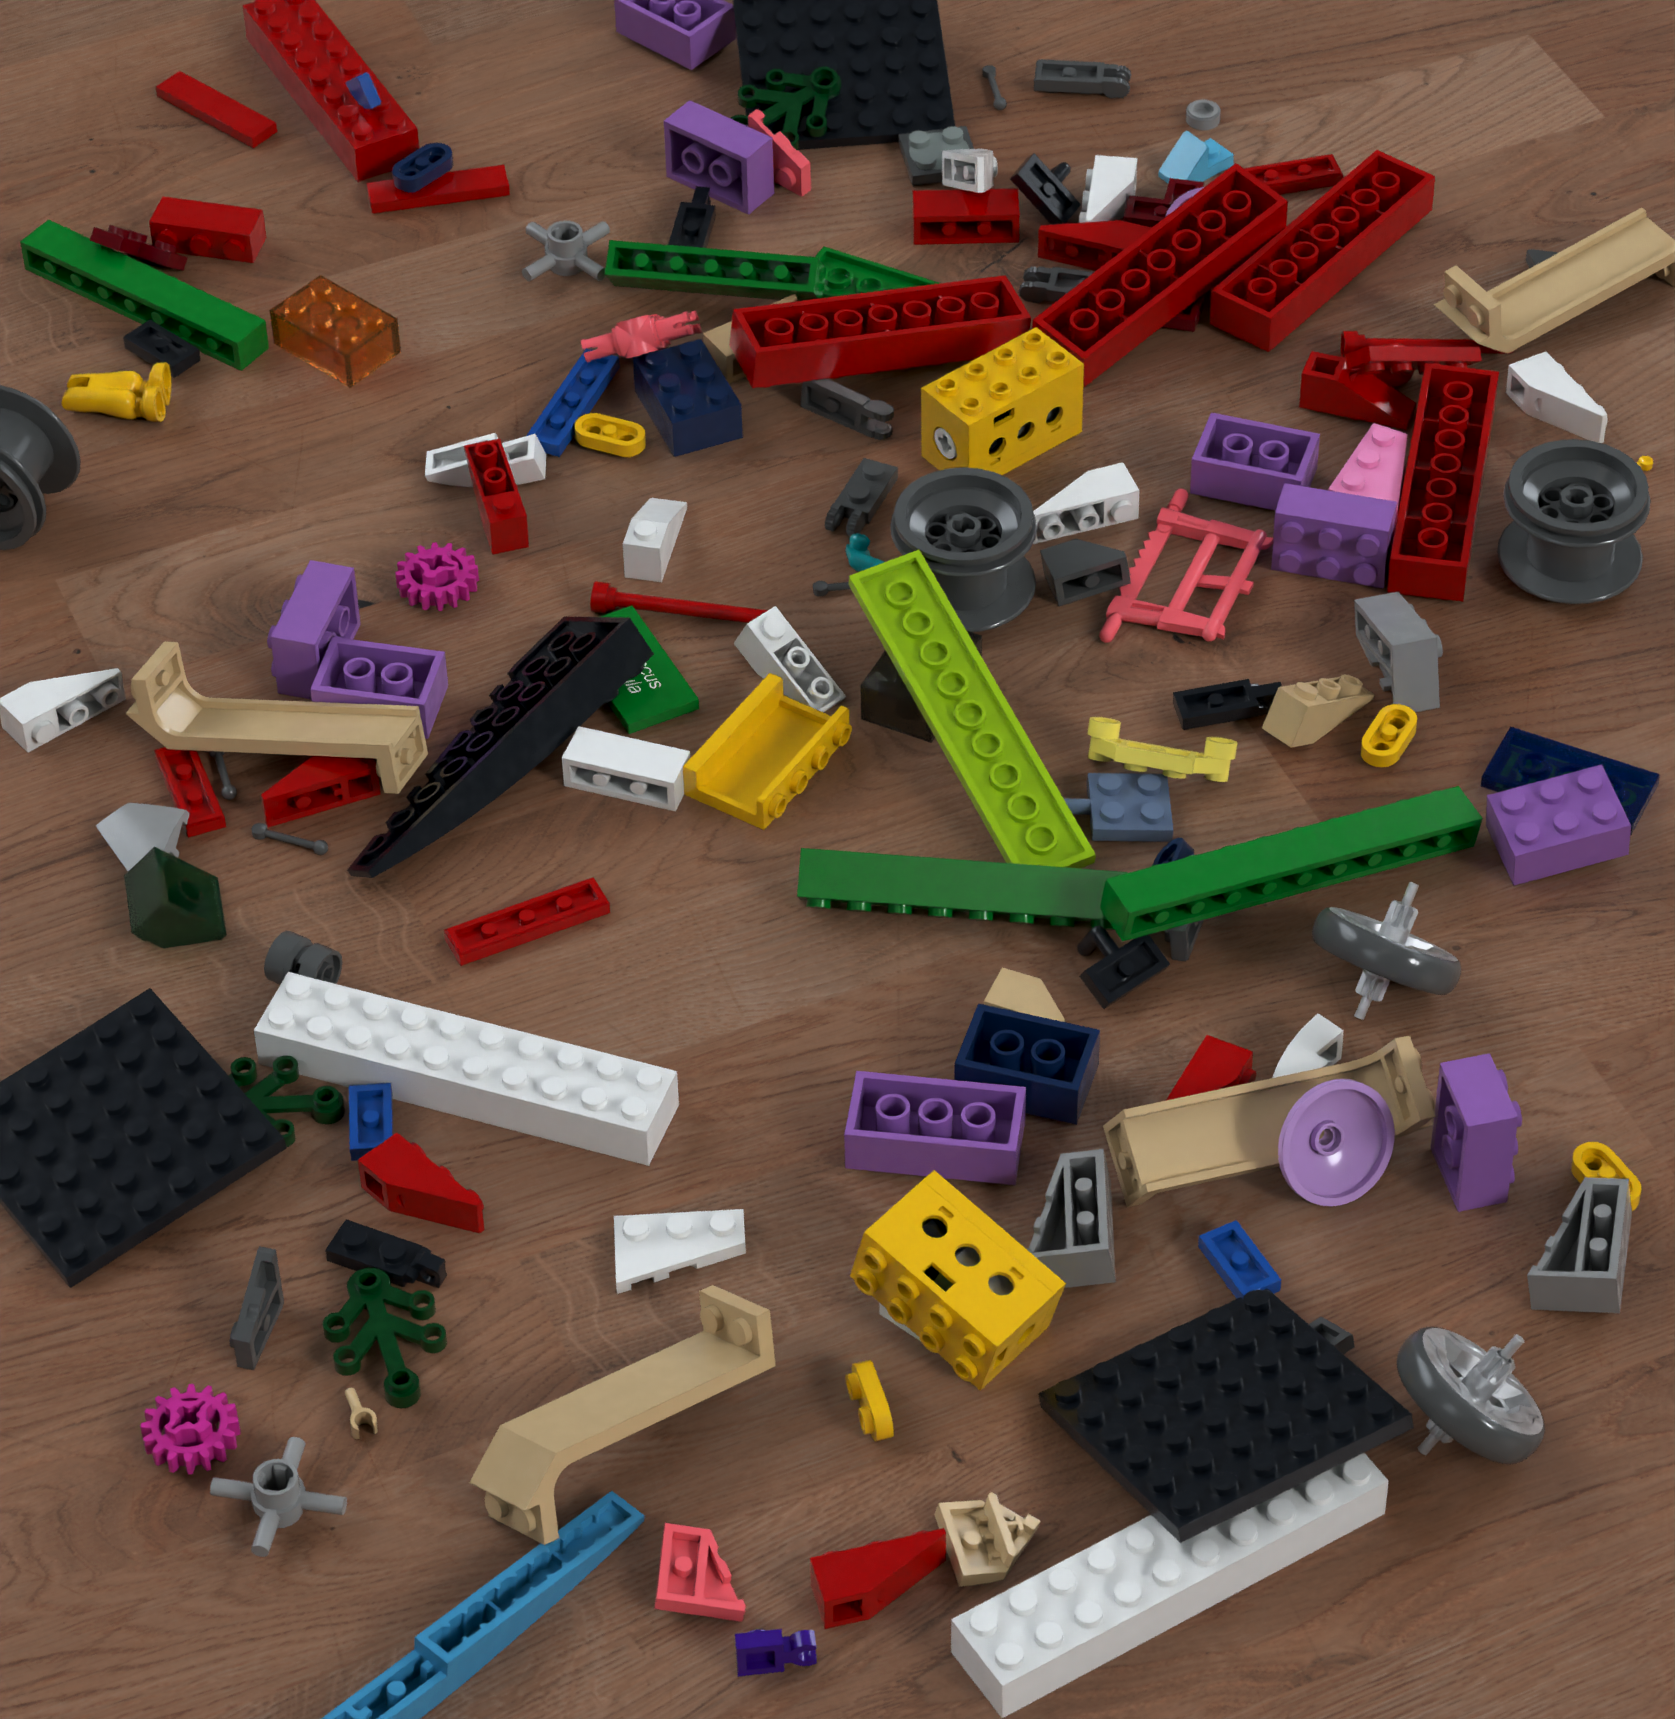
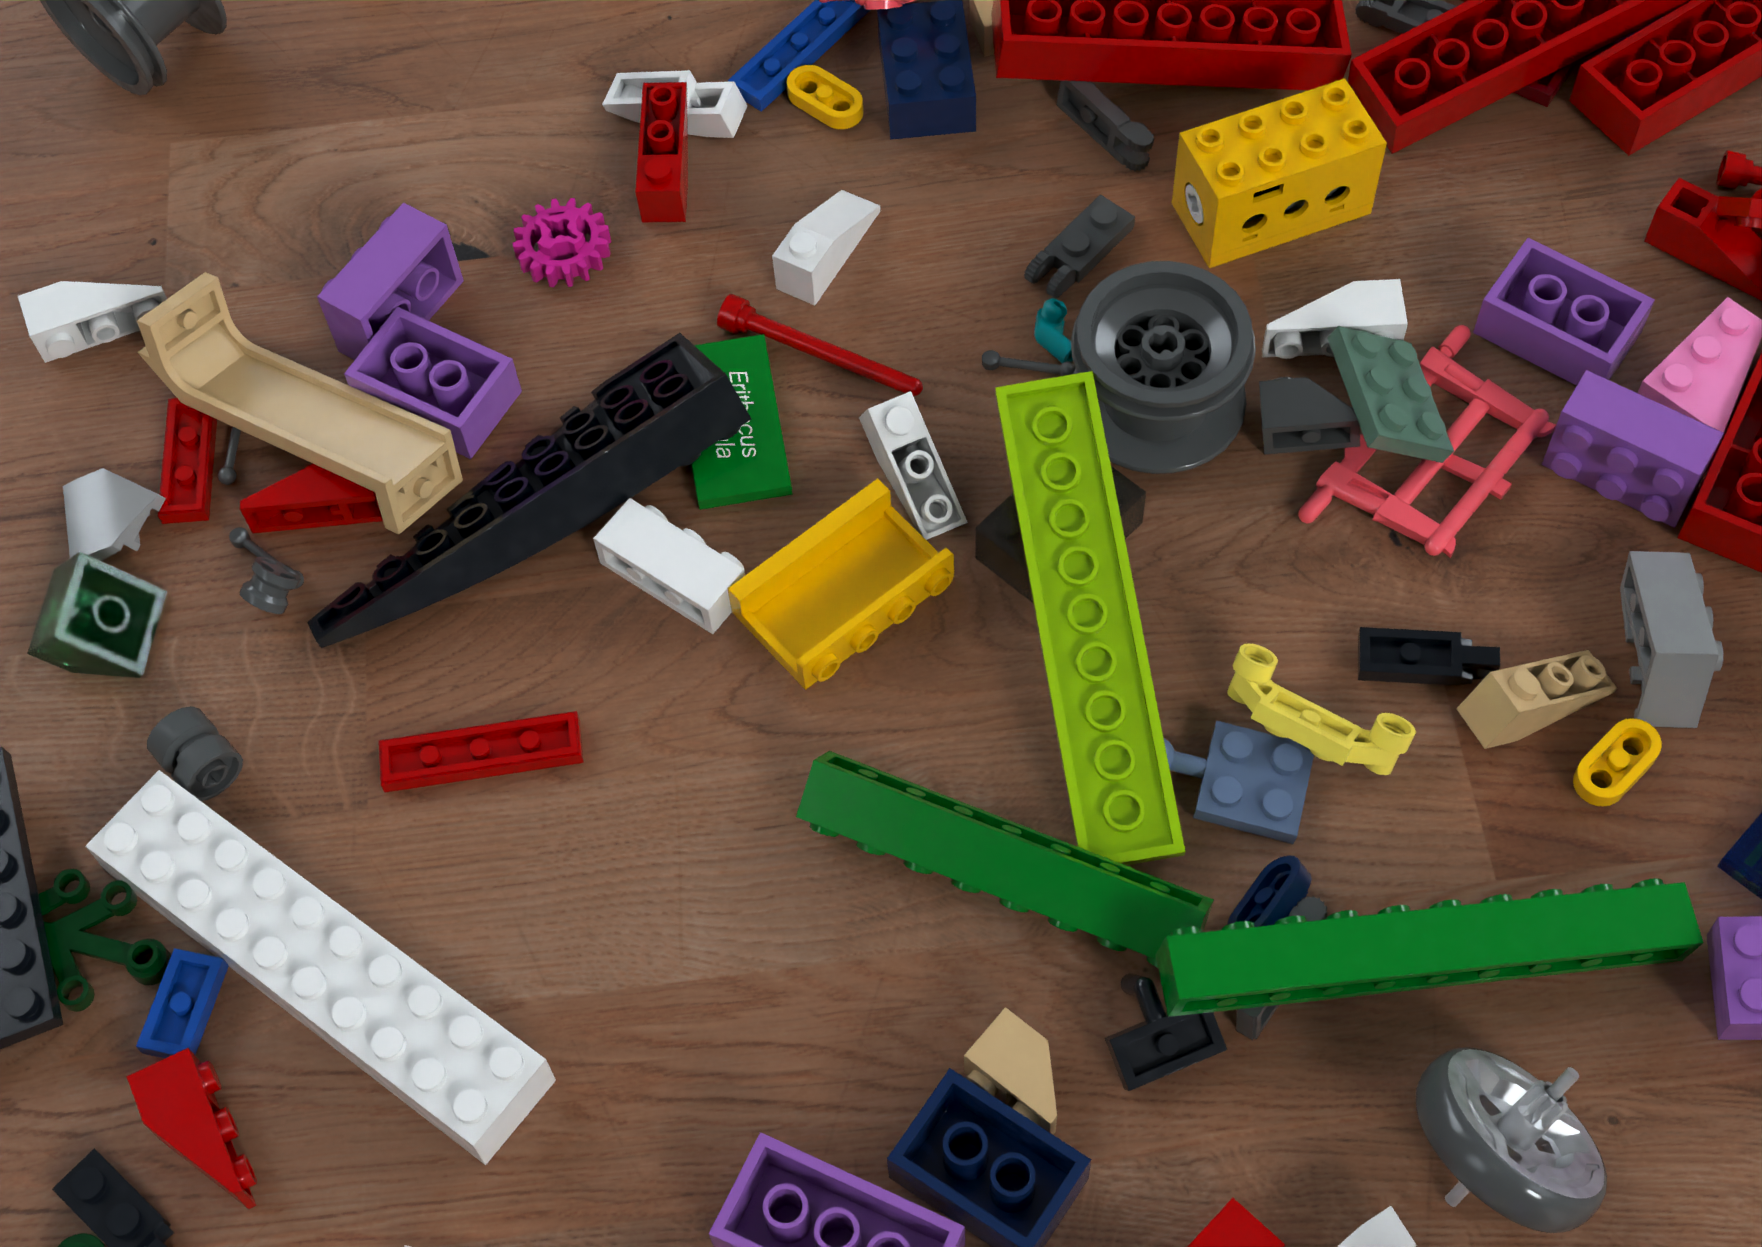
camera: 20 degrees right, 15 degrees up
none -> dark grey wheel [239,557,301,614]
none -> sand green plate [1327,326,1454,463]

